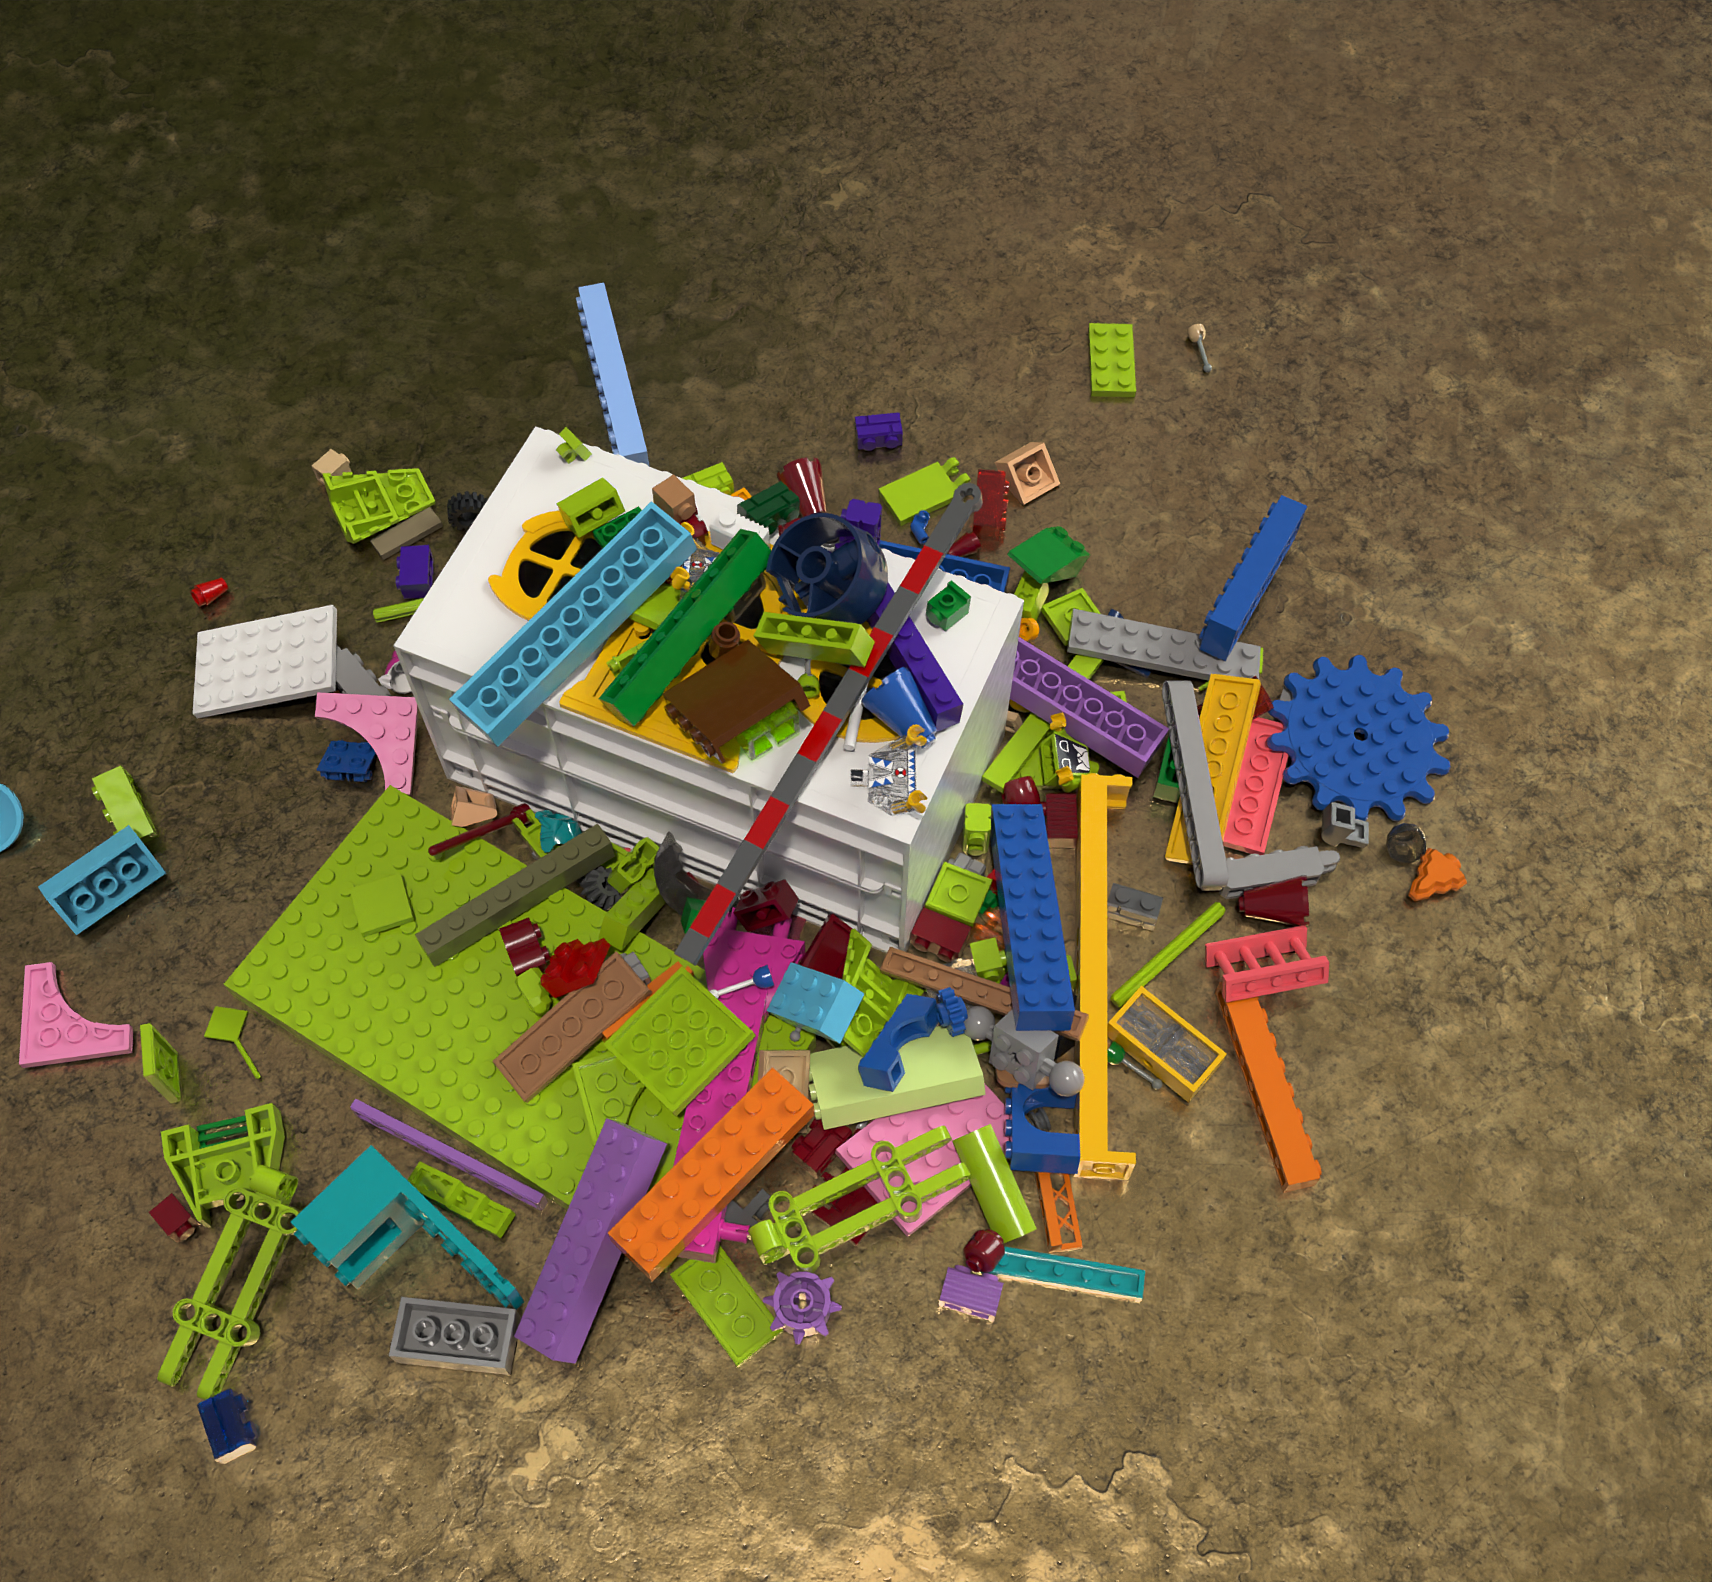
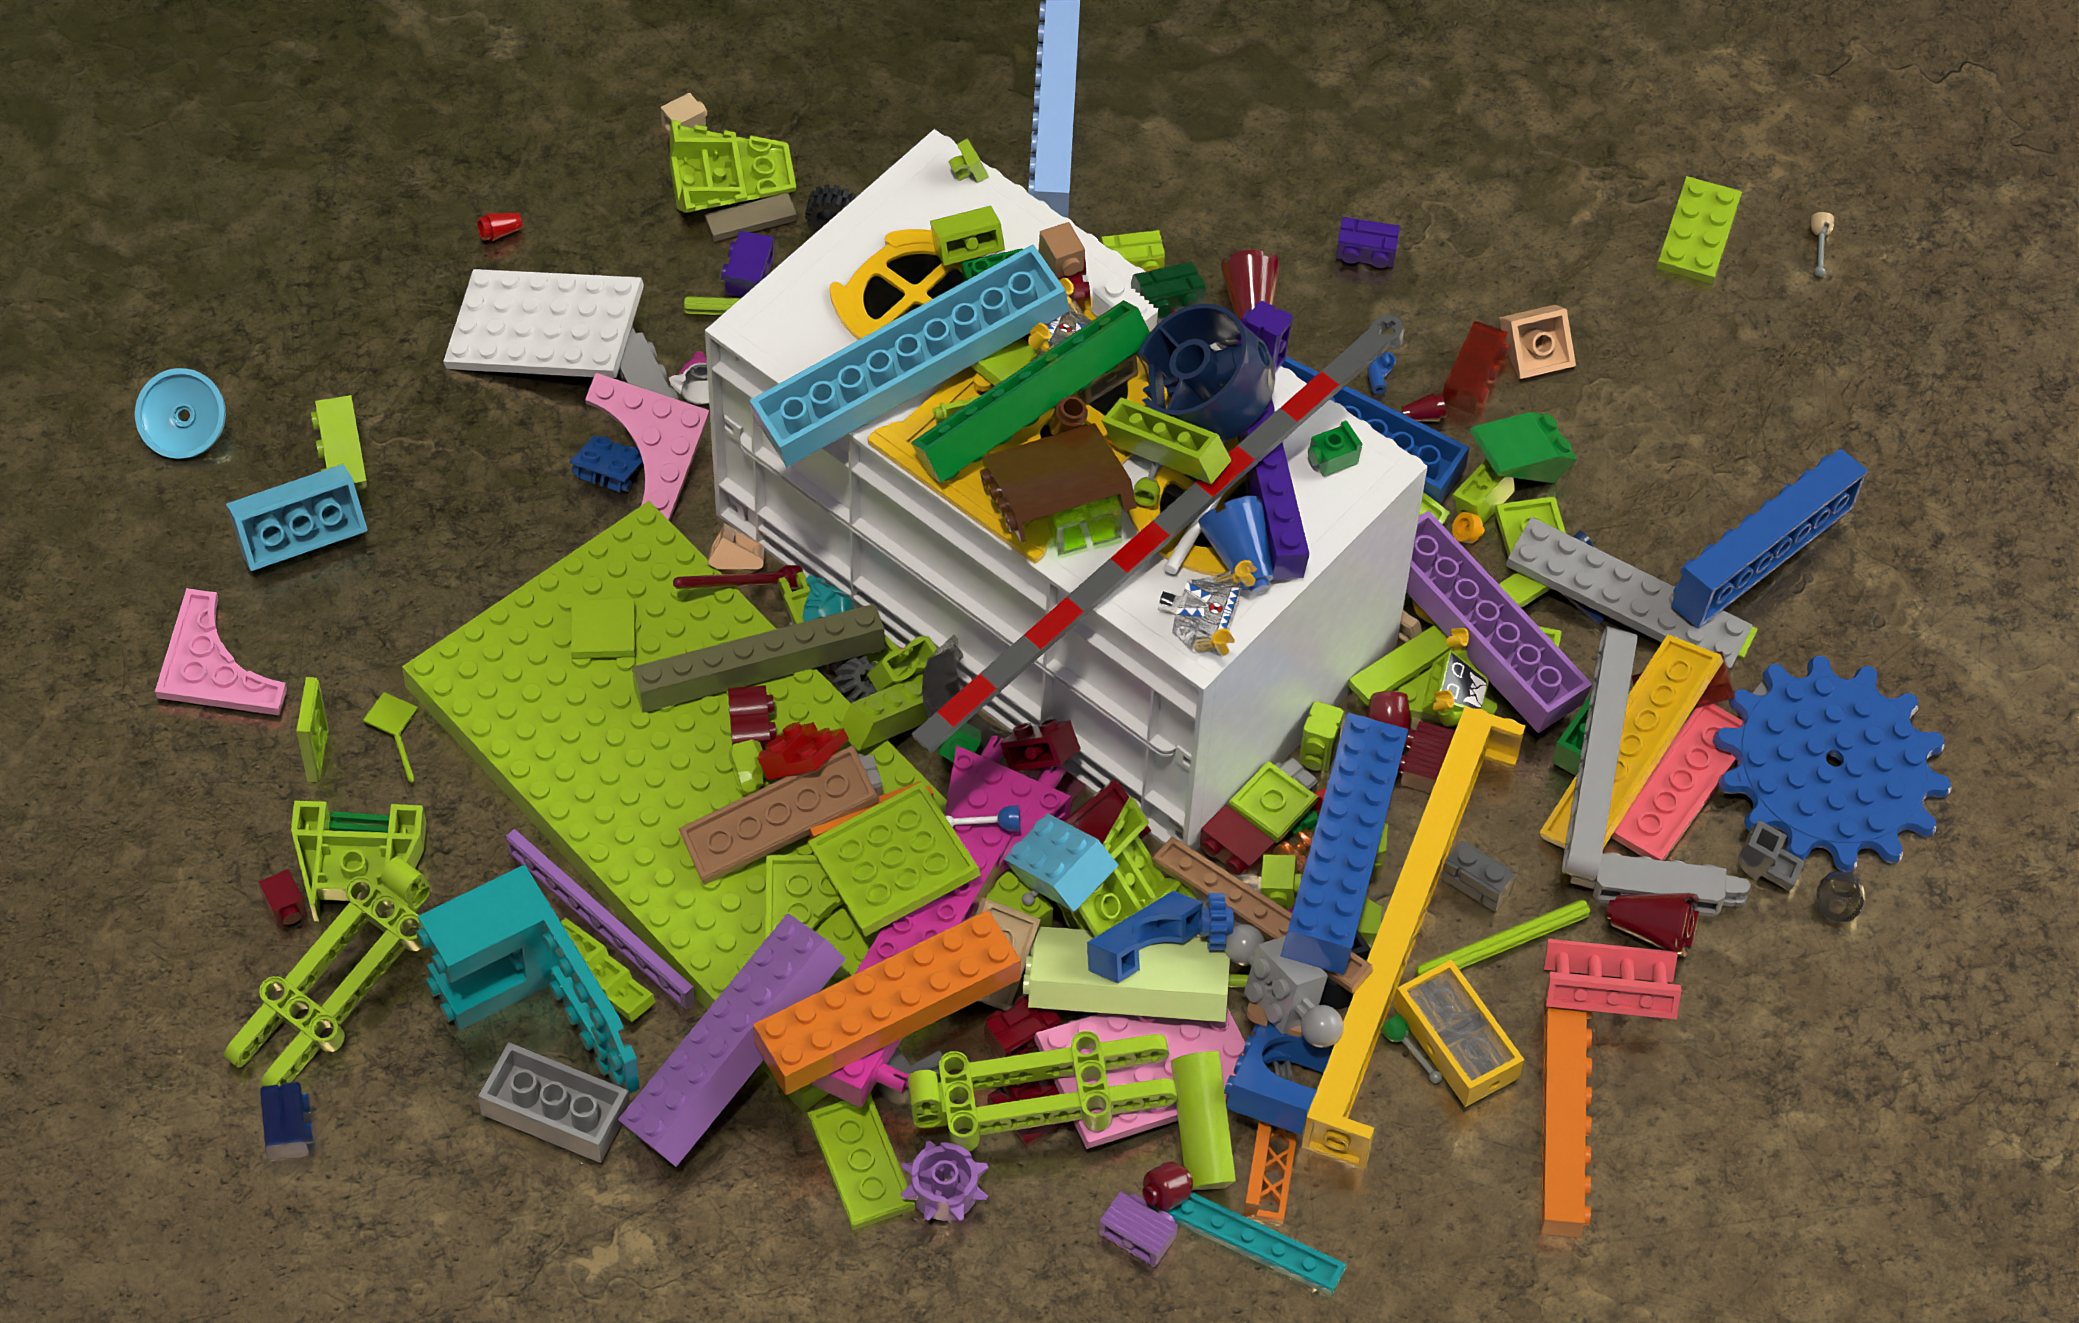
camera: 15 degrees right, 5 degrees down
lime tile [878,457,971,526] -> none
orange rock [1408,848,1467,901] -> none

